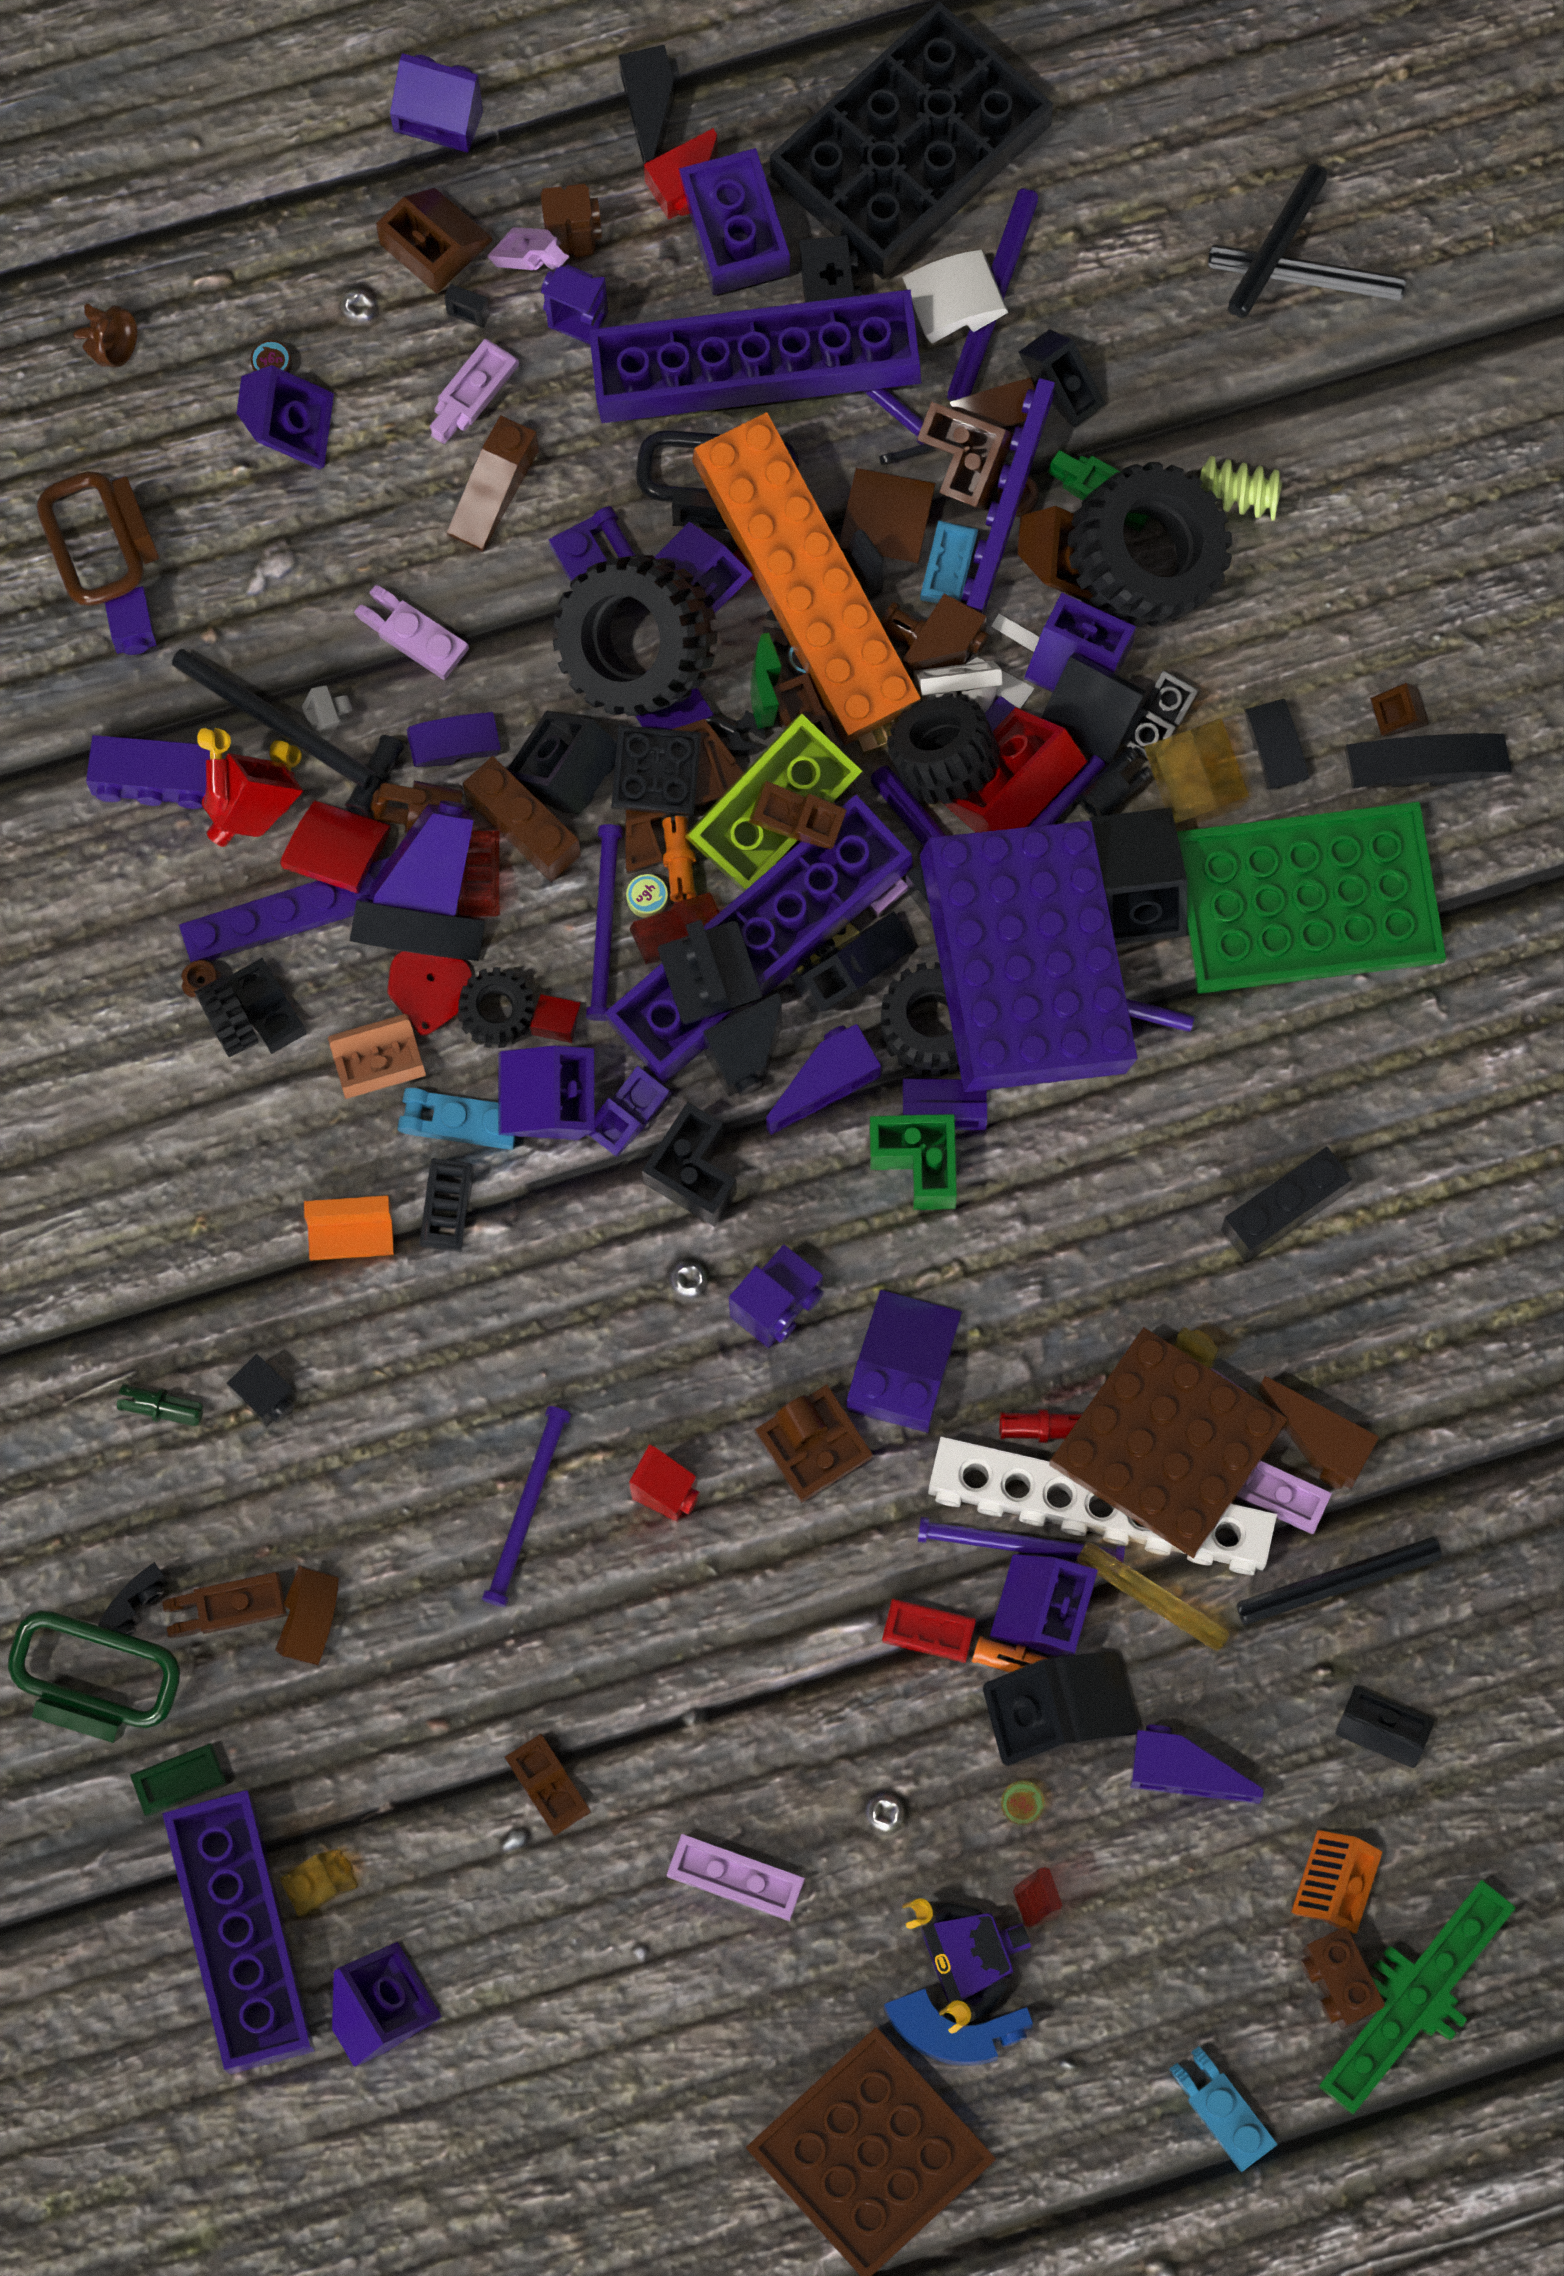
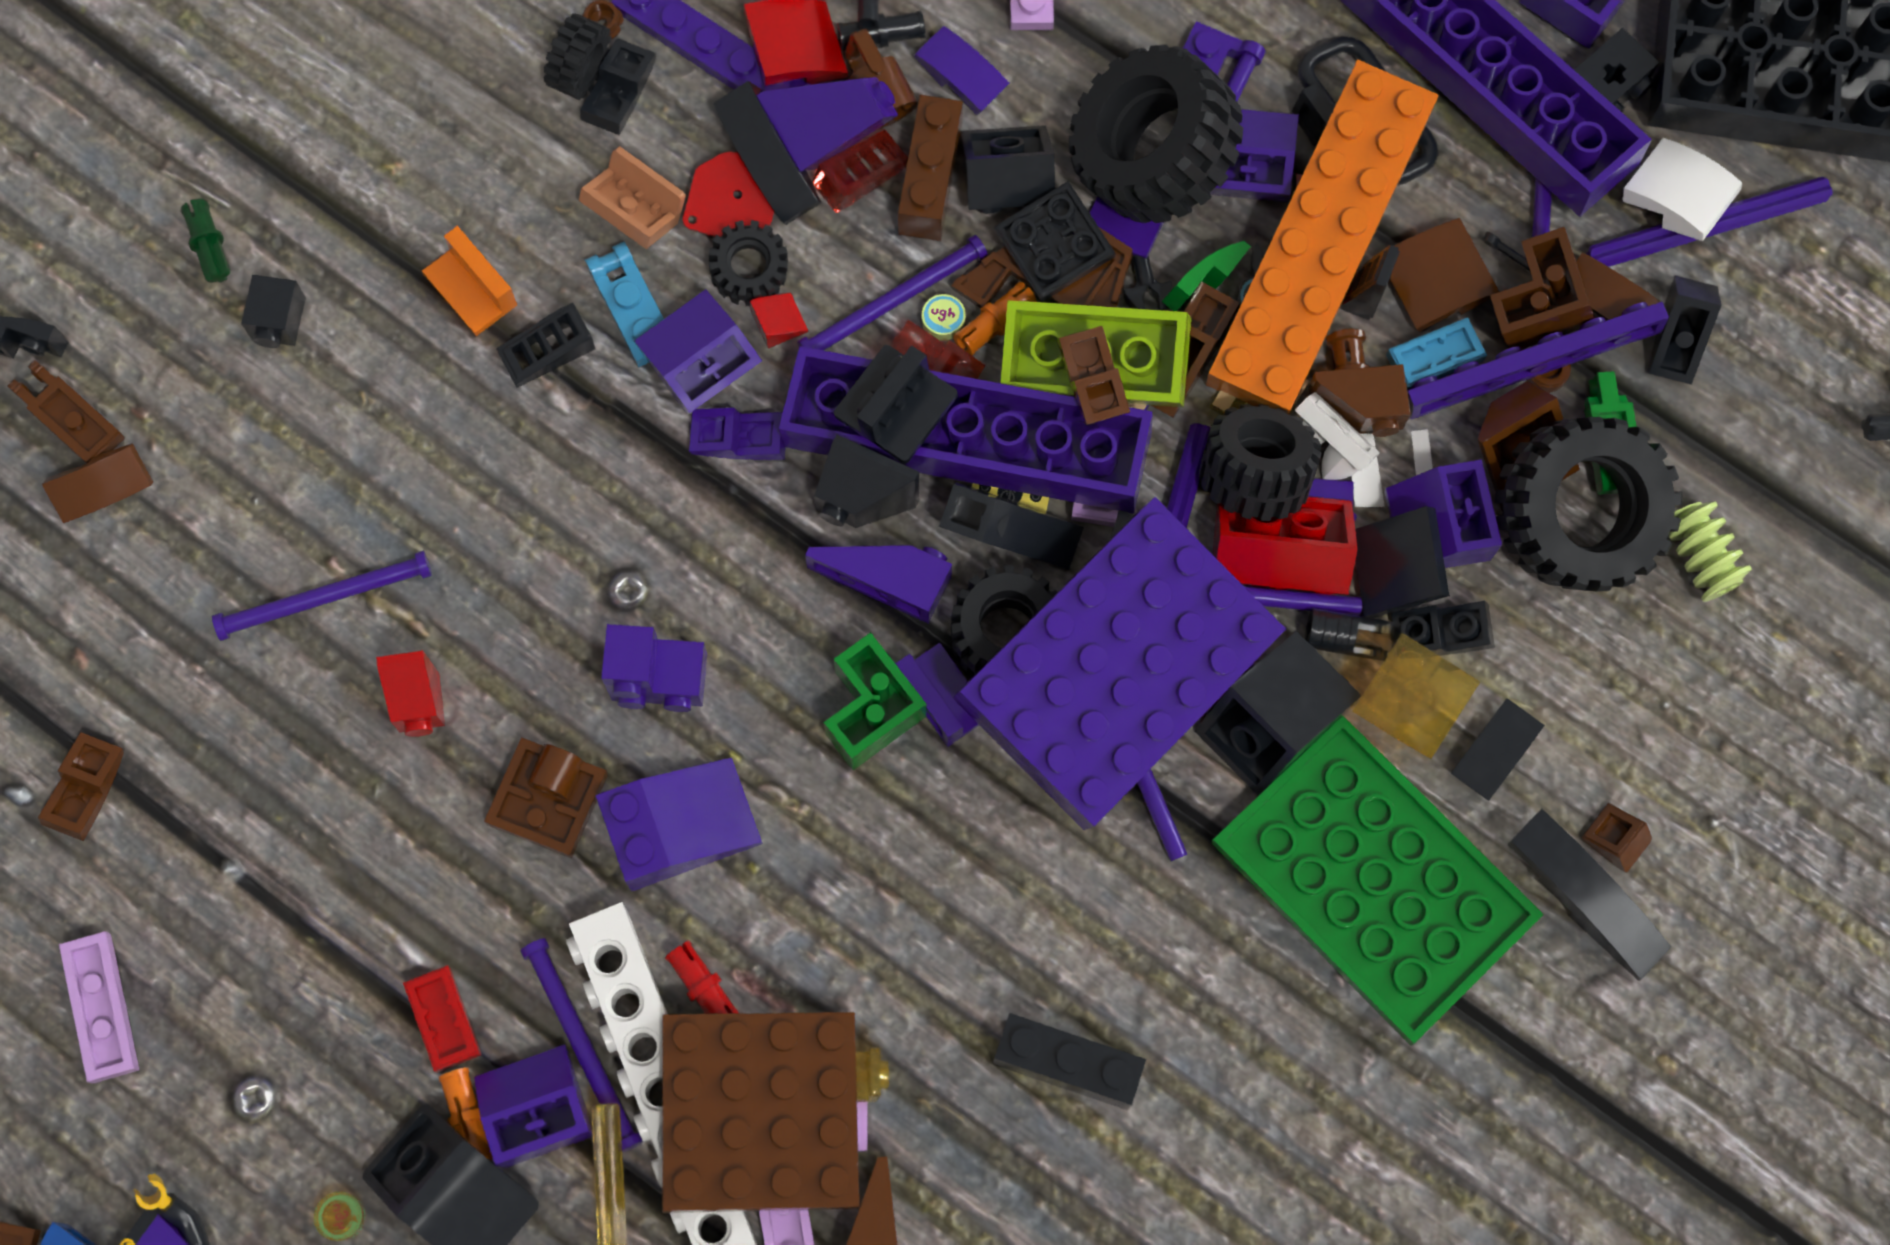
camera: 50 degrees right, 0 degrees up
black brick [642,1102,737,1227] -> none

